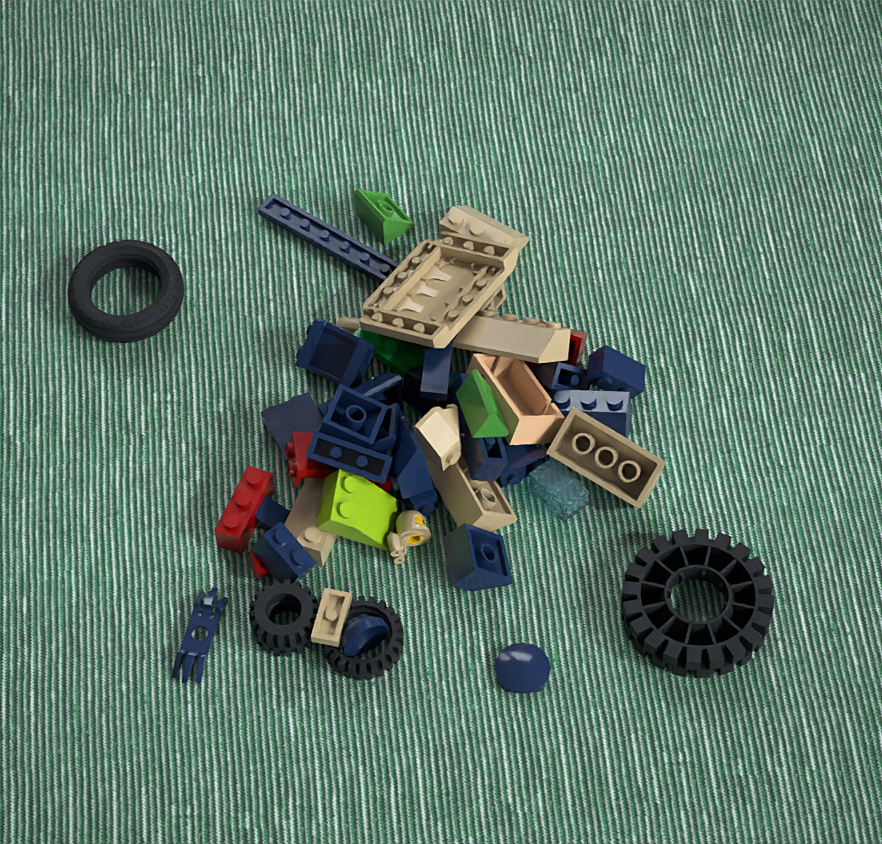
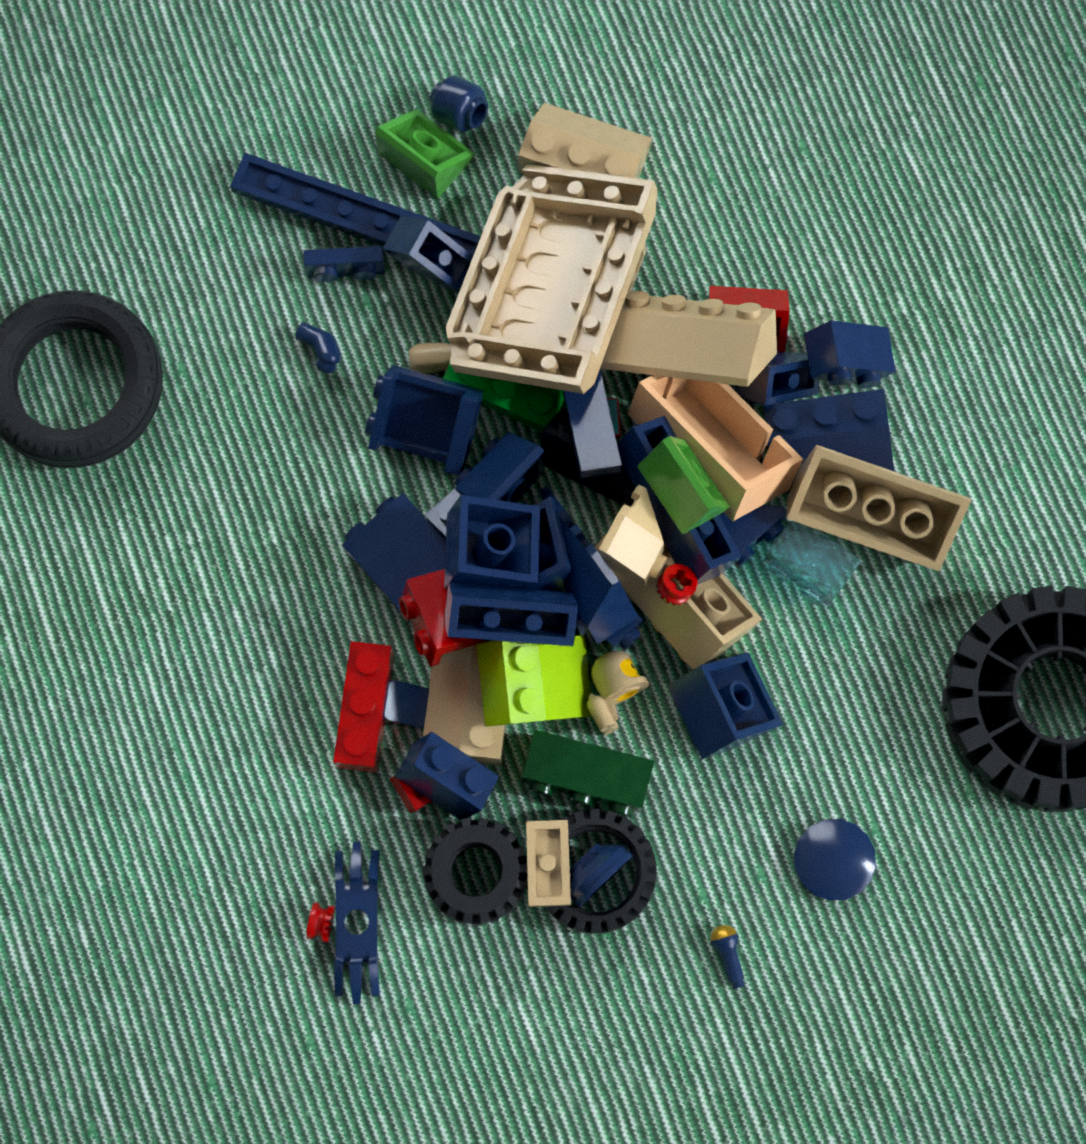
camera: 15 degrees left, 20 degrees up
none -> dark blue arm [295,322,342,373]
none -> dark blue piece [303,246,385,282]
none -> red bush [306,902,335,943]
none -> dark blue slope [383,215,473,294]
none -> dark blue head [430,75,489,132]
none -> dark green brick [522,729,654,817]
none -> red bush [656,564,698,606]
none -> dark blue piece [710,925,745,989]

